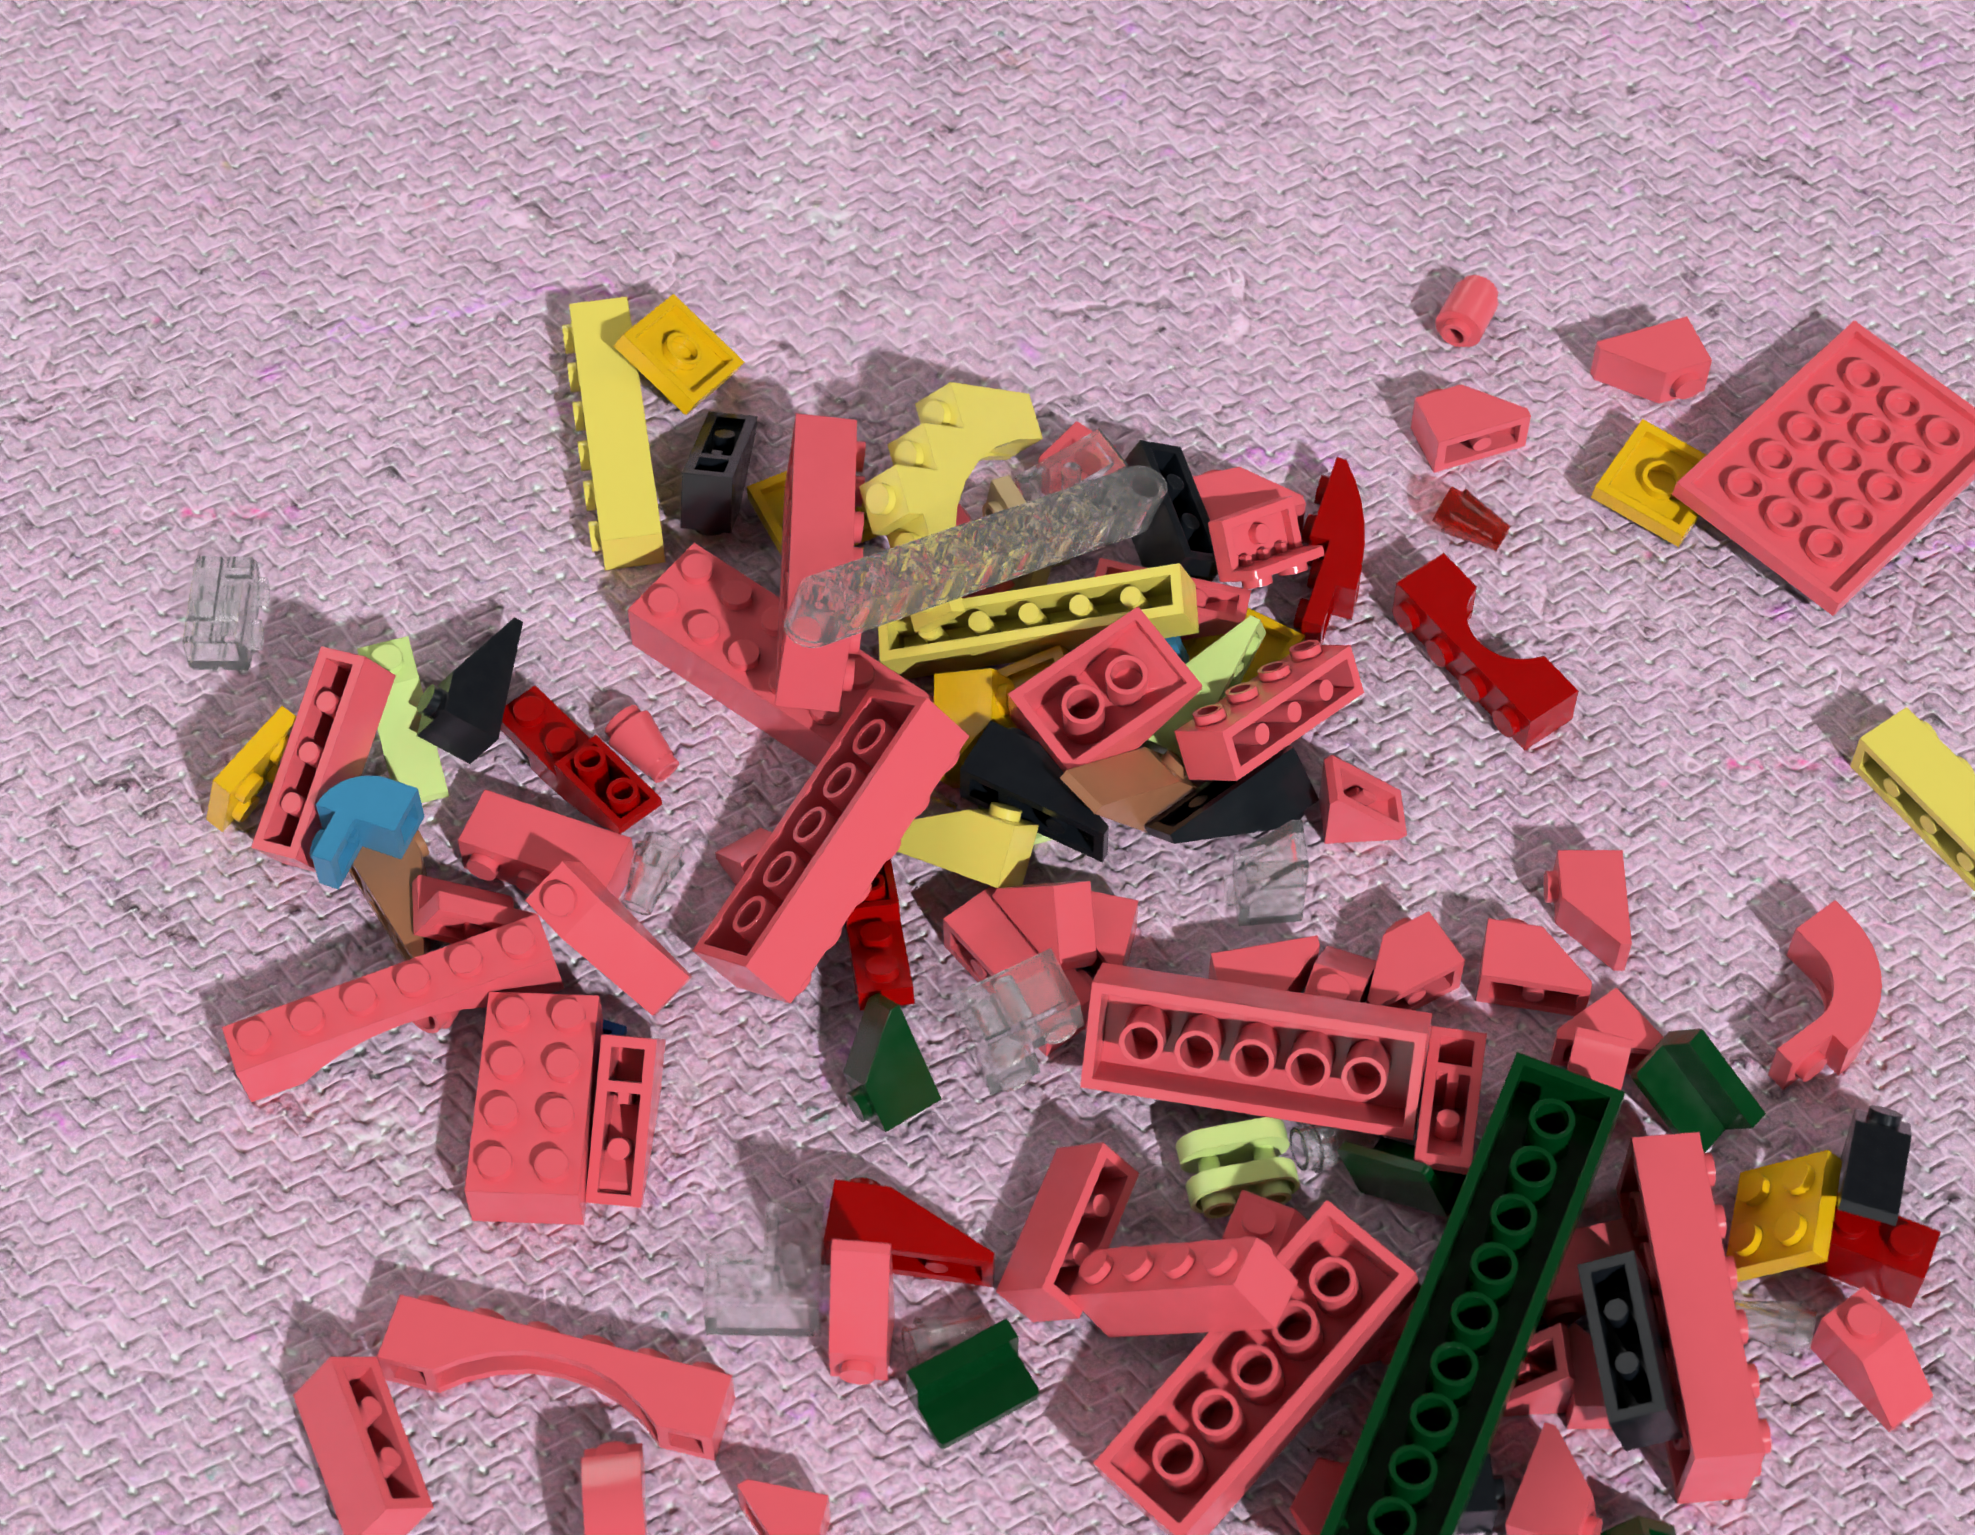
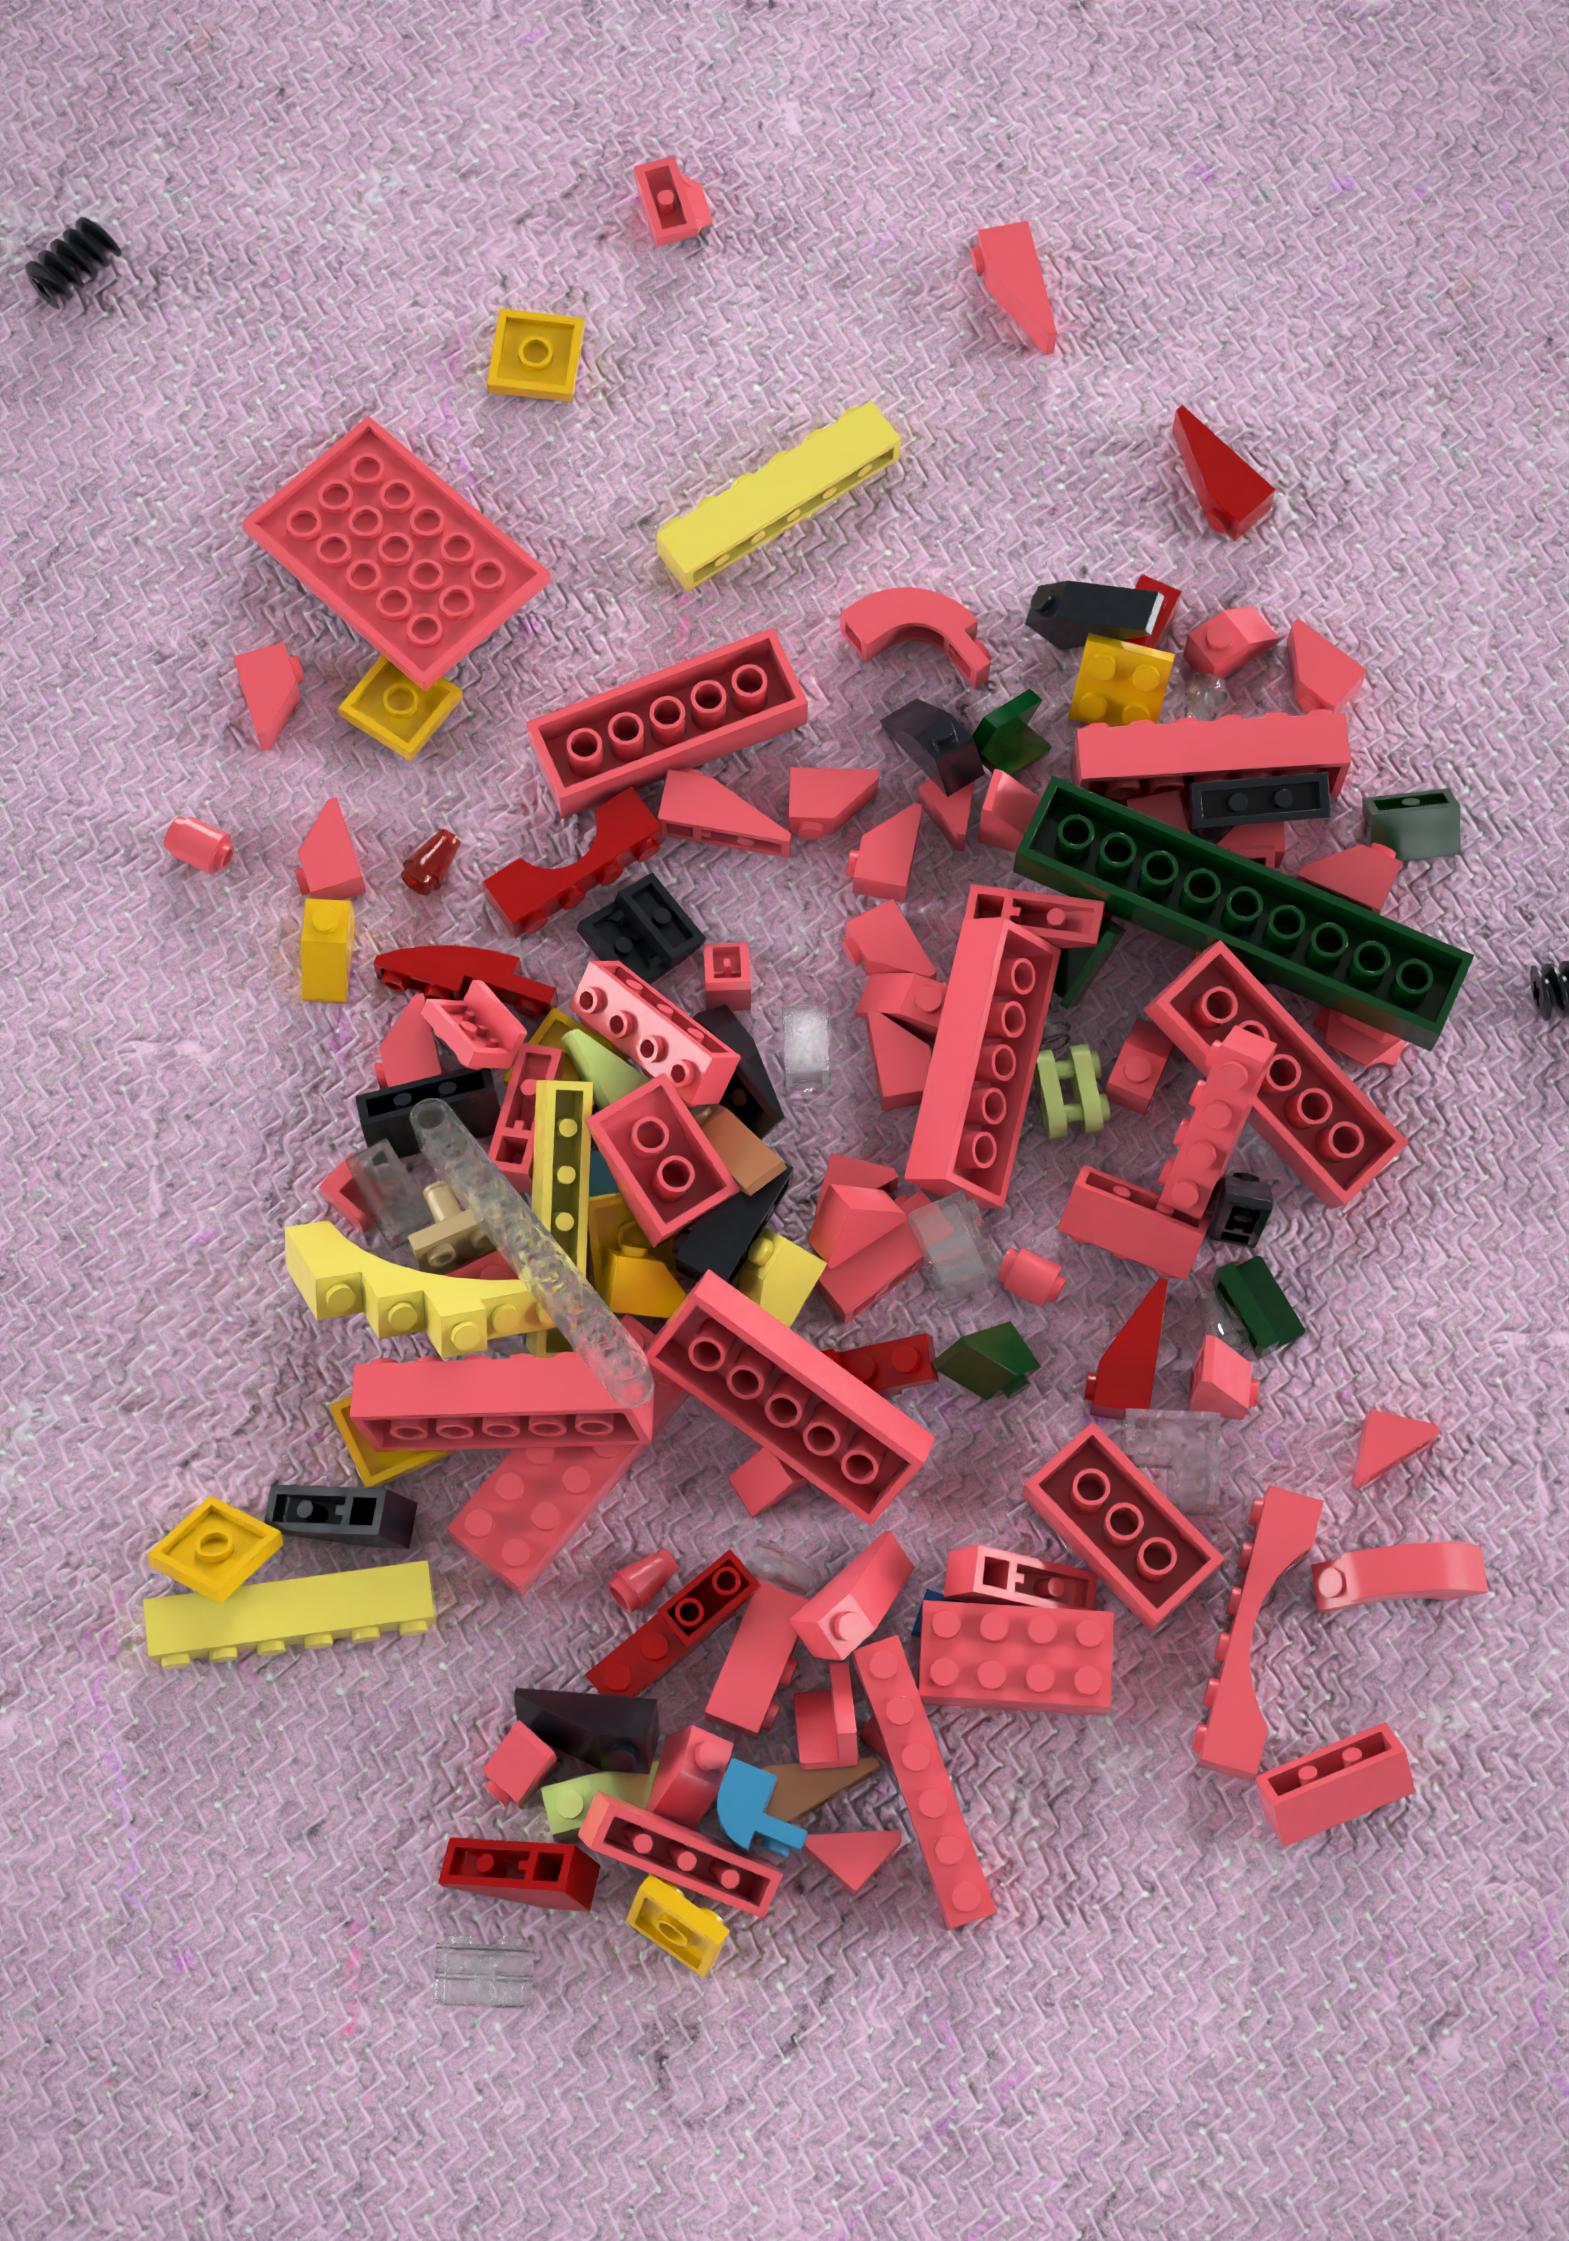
camera: 90 degrees left, 15 degrees up
none -> yellow slope [301,898,356,1004]
none -> red slope [438,1837,601,1912]
none -> coral slope [482,1720,559,1809]
none -> coral brick [526,627,808,819]
none -> black slope [576,872,707,985]
none -> coral slope [645,1725,734,1829]
none -> coral slope [657,768,791,858]
none -> coral slope [804,1830,901,1896]
none -> black slope [880,698,985,797]
none -> coral brick [994,1247,1067,1308]
none -> coral brick [1021,1421,1225,1633]
none -> black slope [1210,1173,1274,1248]
none -> coral slope [1287,618,1367,714]

